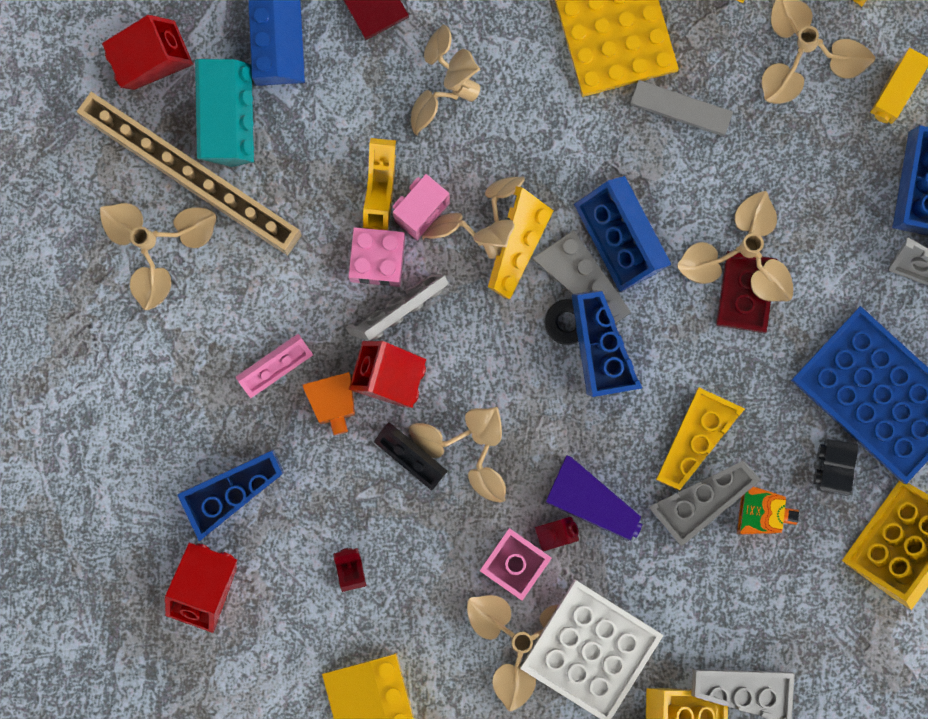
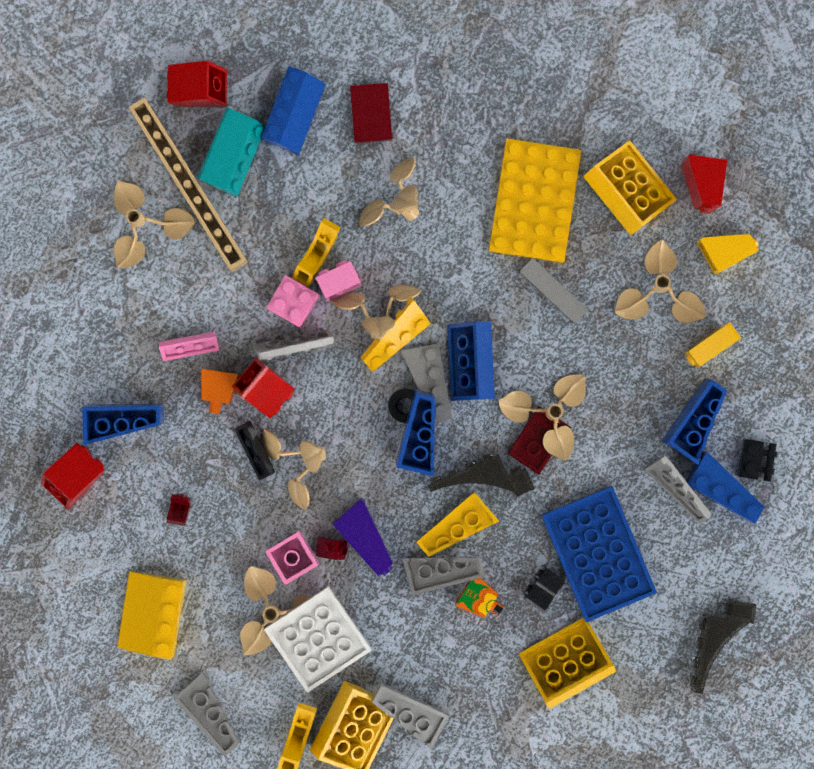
camera: 20 degrees right, 5 degrees up
none -> clear smoke arch [428,452,535,497]

